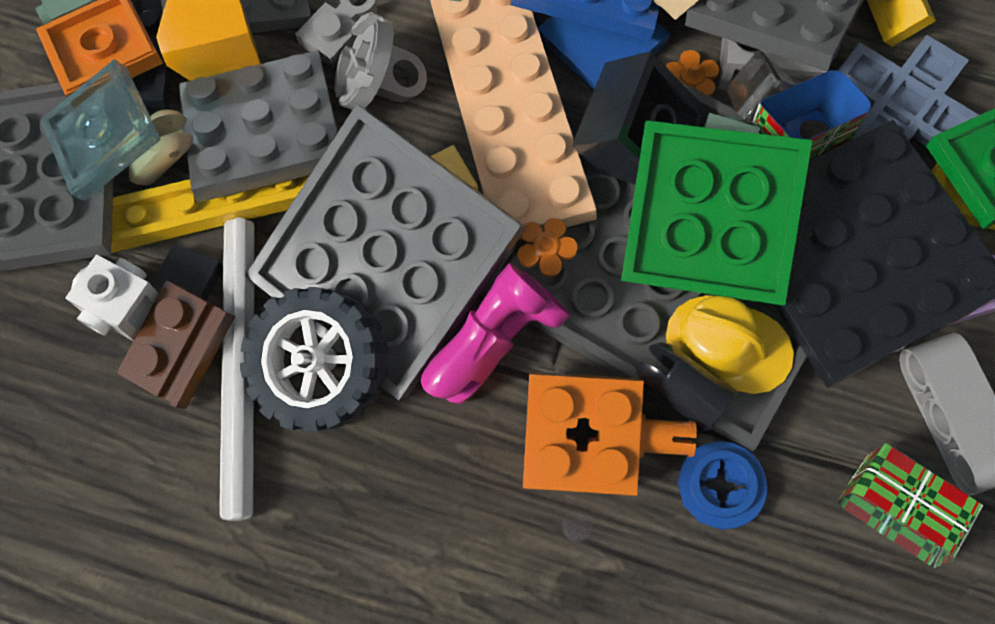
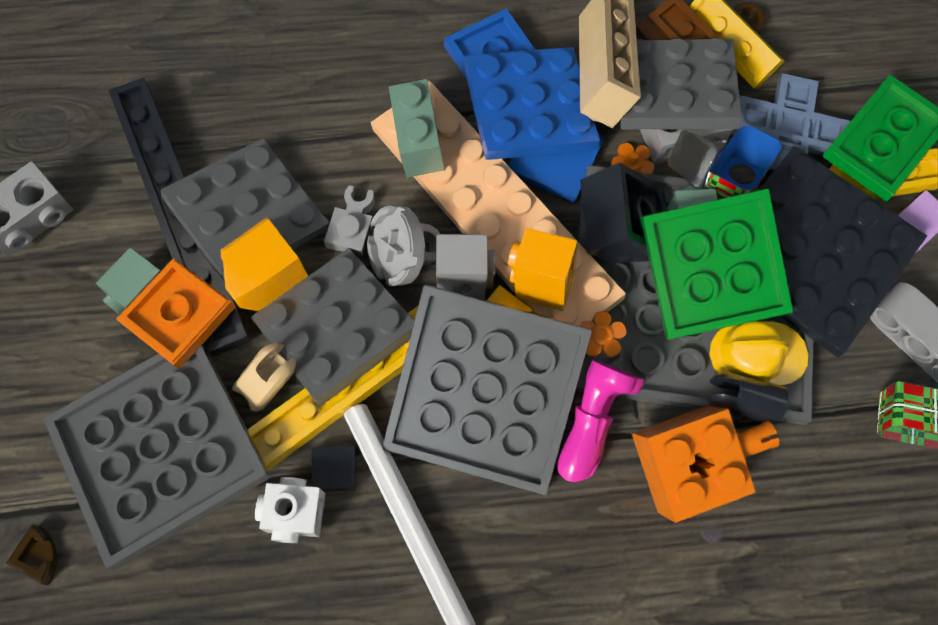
camera: 30 degrees left, 0 degrees up
clear light blue tile [40,59,161,201] -> none
reddish brown plate [116,280,236,409] -> none
black wheel [240,287,388,432] -> none
blue gear [677,441,767,531] -> none
none -> light grey brick [436,235,495,300]
none -> light orange brick [508,227,577,311]

